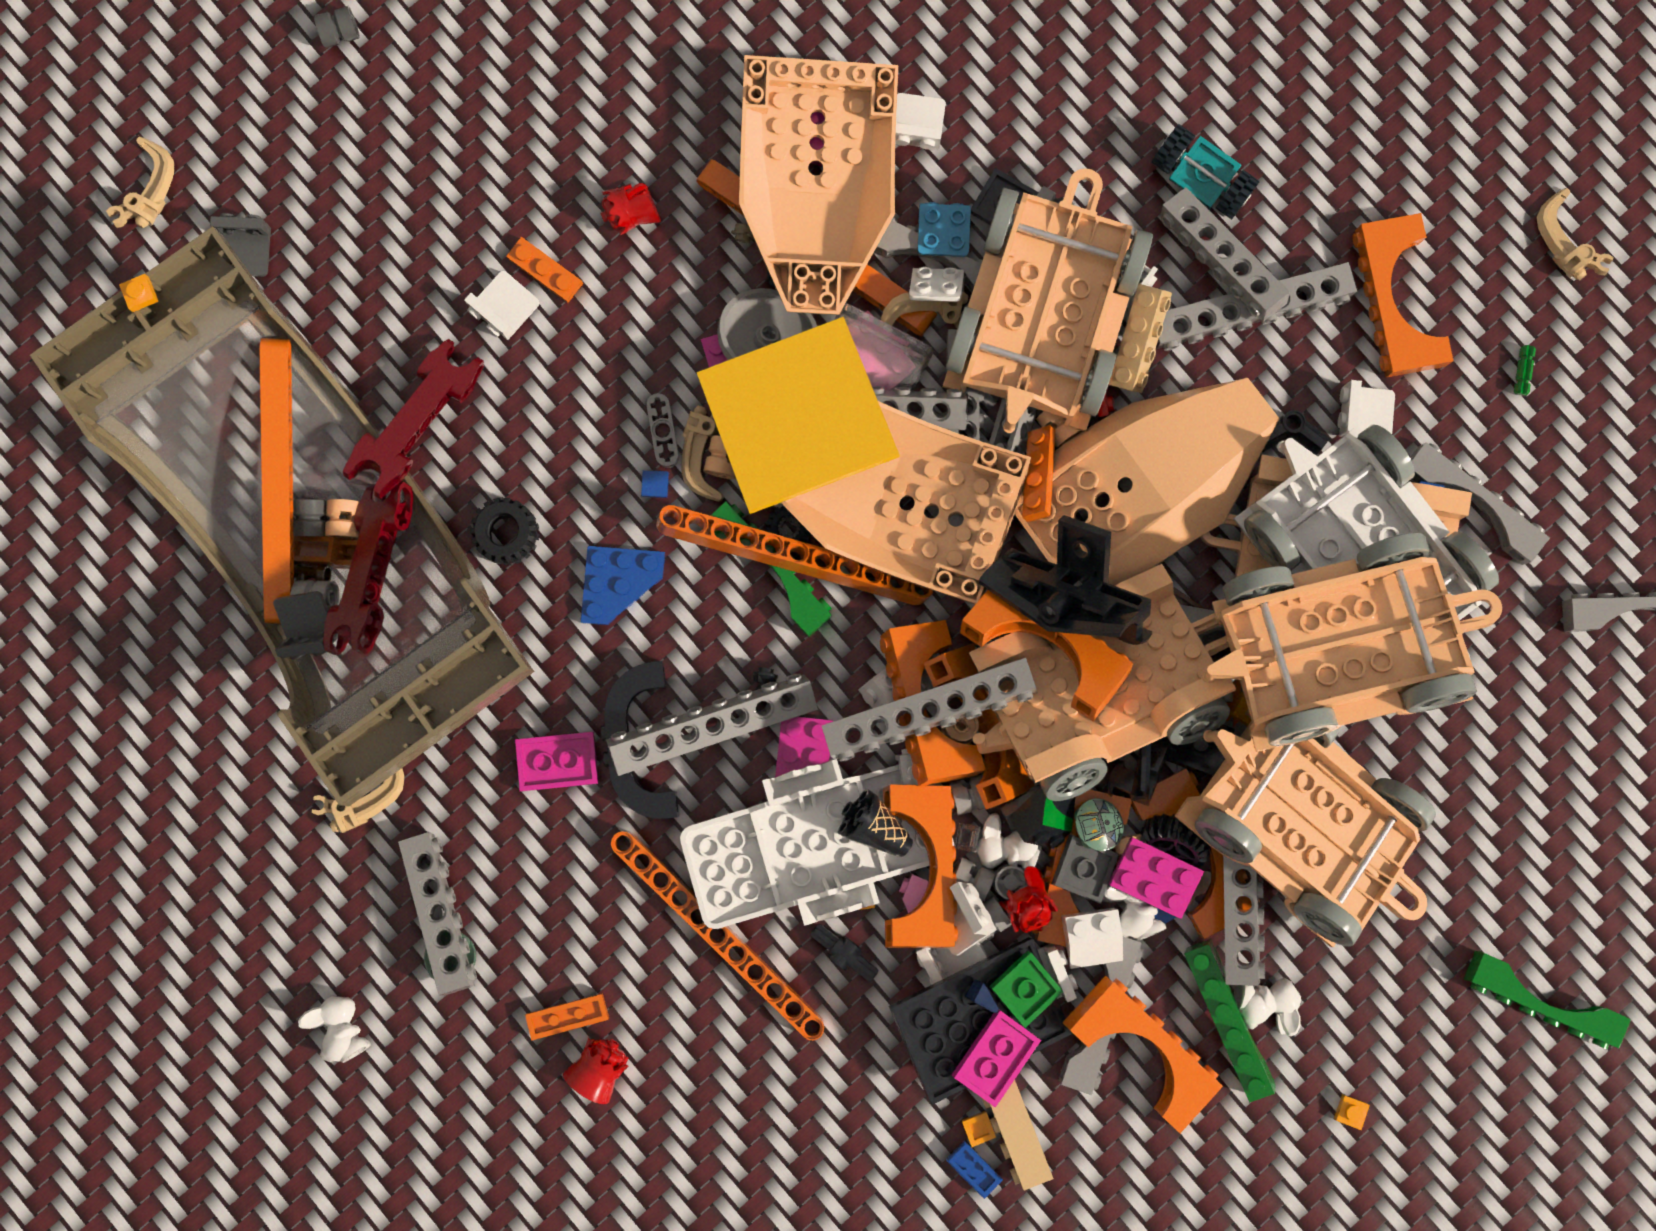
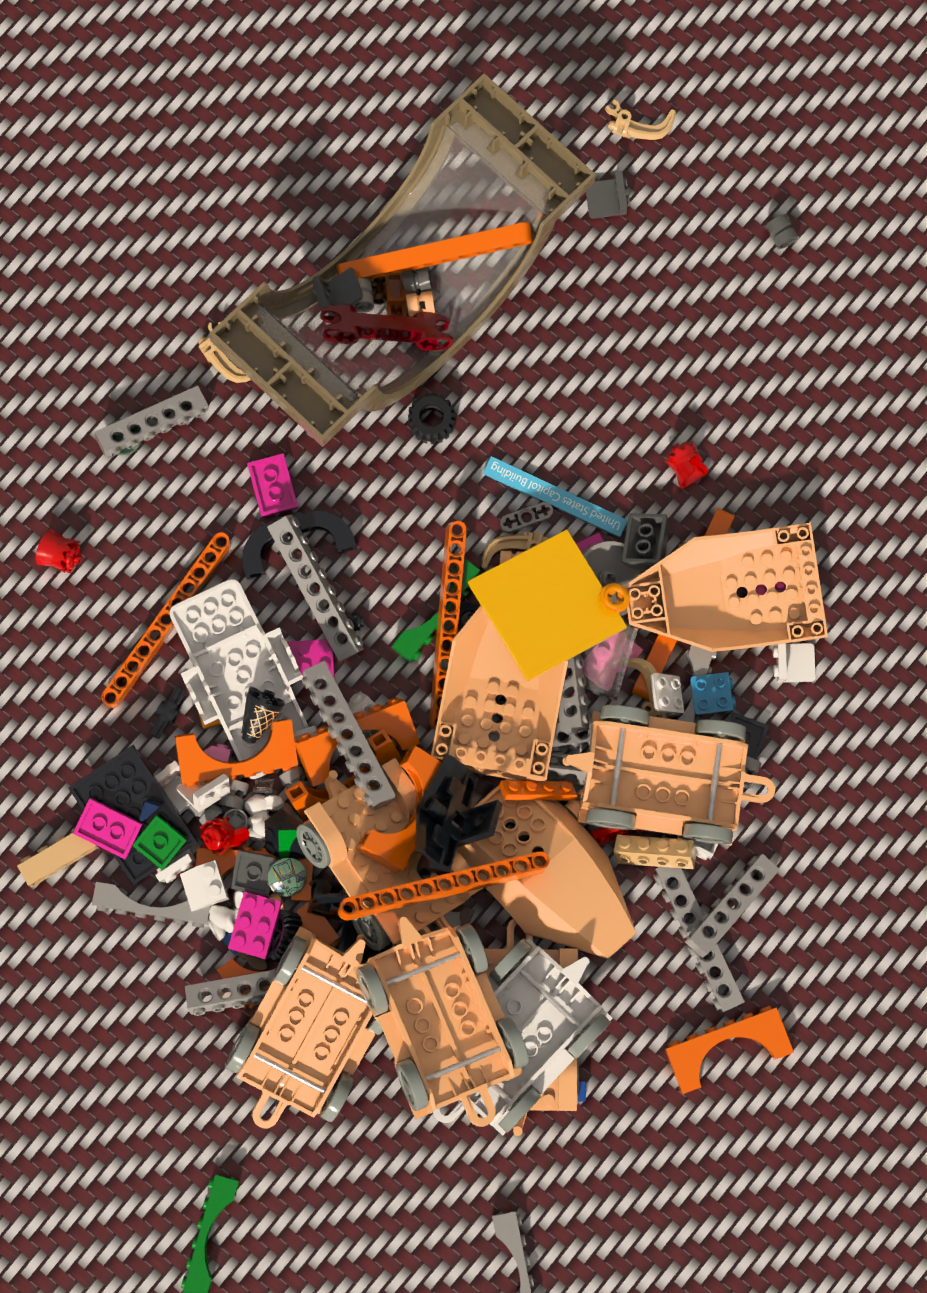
camera: 85 degrees right, 5 degrees down
light orange plate [119,274,159,312] -> none
white animal [298,995,371,1063] -> none
dark red piece [343,339,484,499] -> none
white bracket [464,271,539,340] -> none
orange plate [506,237,583,303] -> none
orange plate [525,993,609,1041] -> none
blue plate [581,546,665,625] -> none
blue tile [641,470,669,498] -> none
light nougat wheel [941,717,979,745] -> none
blue plate [946,1140,1003,1199] -> none
light orange plate [961,1111,996,1147] -> none
orange arch [1062,976,1223,1134] -> none
plate [1151,124,1260,220] -> none
green arch [1184,938,1276,1103] -> none
white animal [1234,978,1301,1036] -> none
black piece [1262,410,1330,455] -> none
light orange plate [1334,1094,1370,1130] -> none
white bracket [1338,380,1395,437] -> none
light grey arch [1410,442,1550,565] -> none
green axle [1514,345,1536,396] -> none
tan piece [1537,188,1614,280] -> none
none -> orange beam [338,852,550,920]
none -> medium azure tile [483,456,628,538]
none -> light orange gear [599,583,630,614]
none -> dark grey slope [622,513,670,573]

